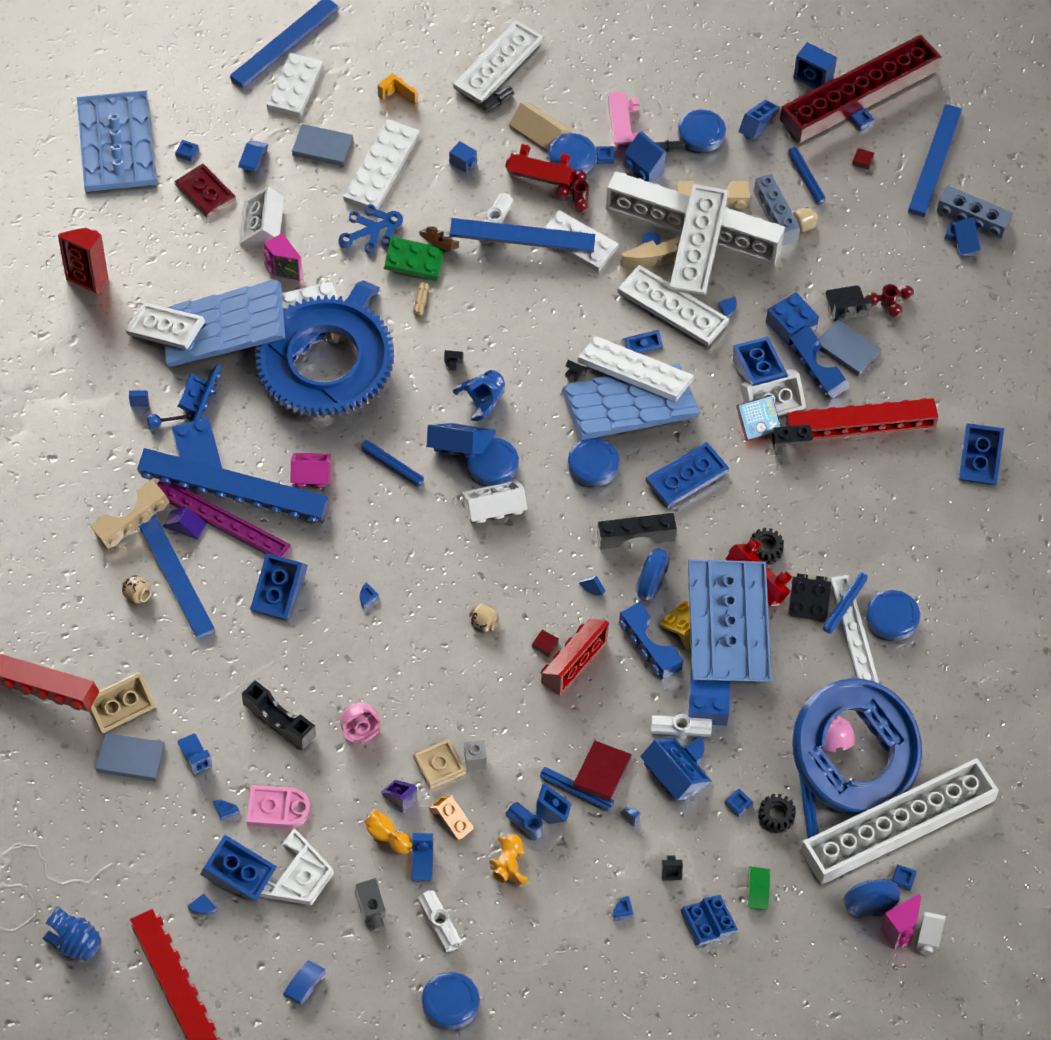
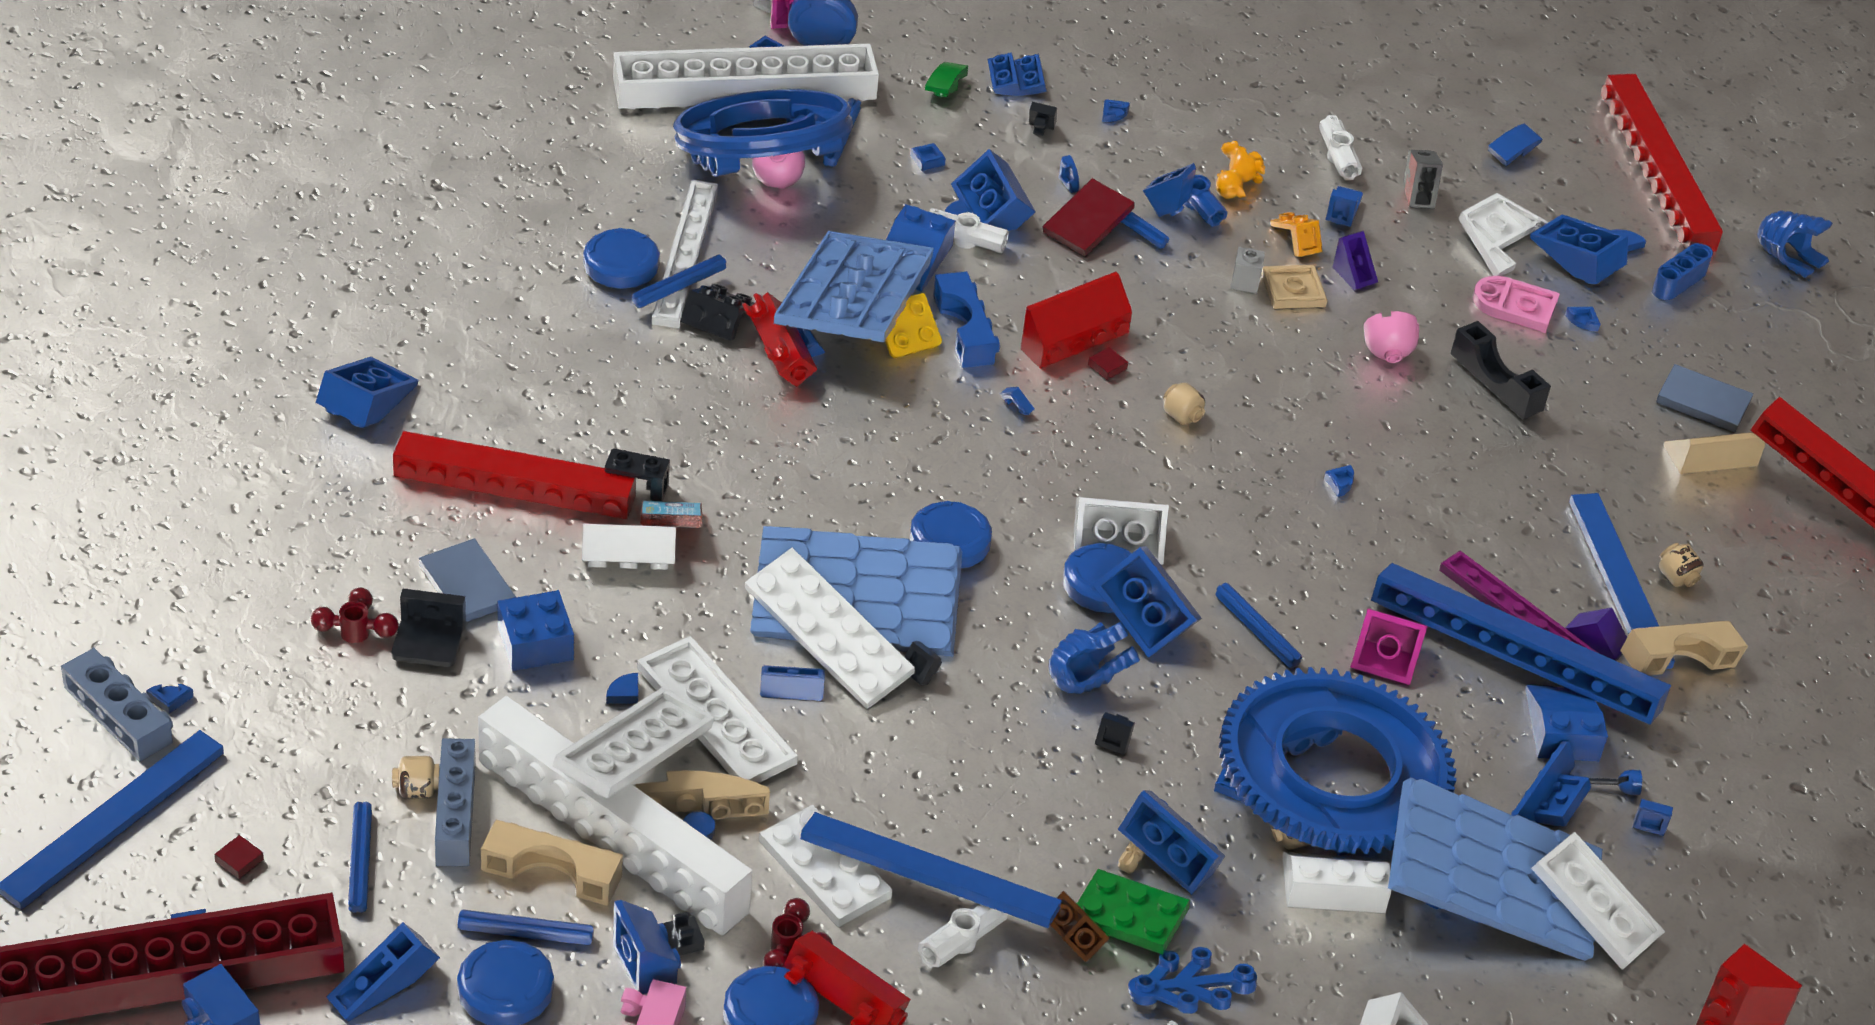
camera: 165 degrees left, 15 degrees down
blue bracket [177,733,212,775] -> none
blue slope [250,553,308,620] -> none
dark pink slope [263,233,303,281] -> none
blue slope [348,280,380,308] -> none
light orange animal [364,809,413,855] -> none
blue piece [422,972,480,1030] -> none
blue tile [596,146,615,164] -> none
black arch [597,513,677,550] -> none
blue piece [635,548,670,601] -> none
blue plate [646,442,730,508] -> none
black axle [655,140,685,154] -> none
blue slope [733,337,788,386] -> none
black tyre [750,528,784,565] -> none
black tyre [758,794,796,834] -> none
blue arch [790,325,850,399] -> none
blue slope [953,218,981,257] -> none
none -> blue axle [457,909,594,945]
none -> blue slope [1118,790,1225,895]
none -> blue beam [1652,243,1713,300]

